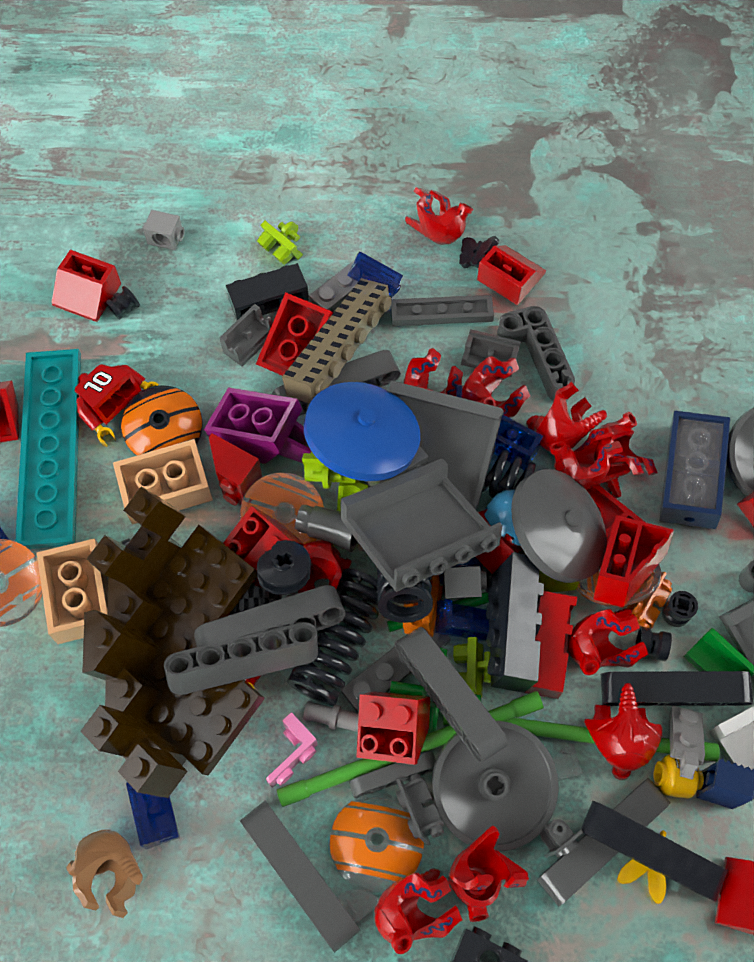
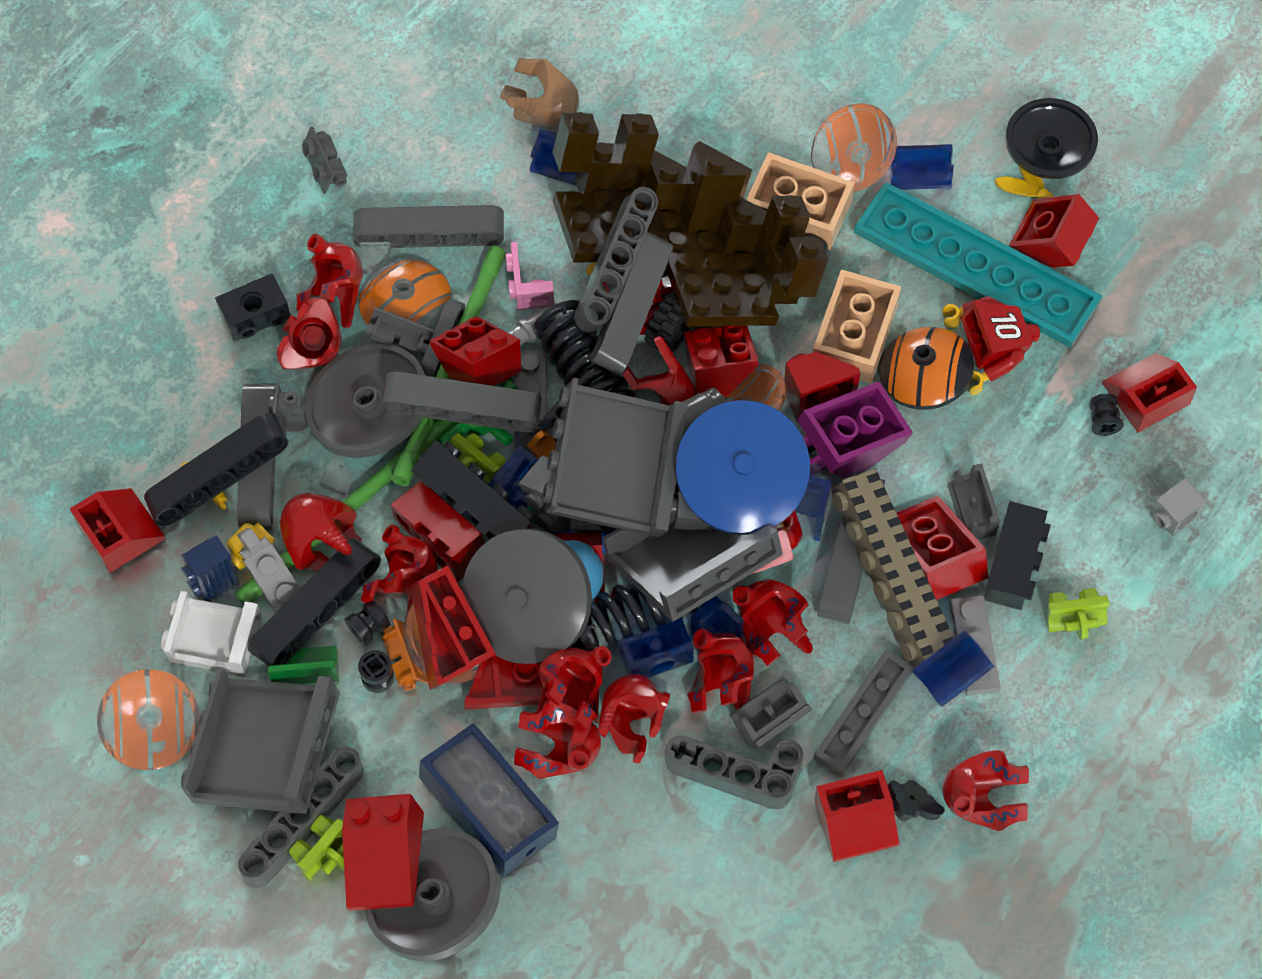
camera: 130 degrees right, 0 degrees up
black piece [257,540,311,595] -> none

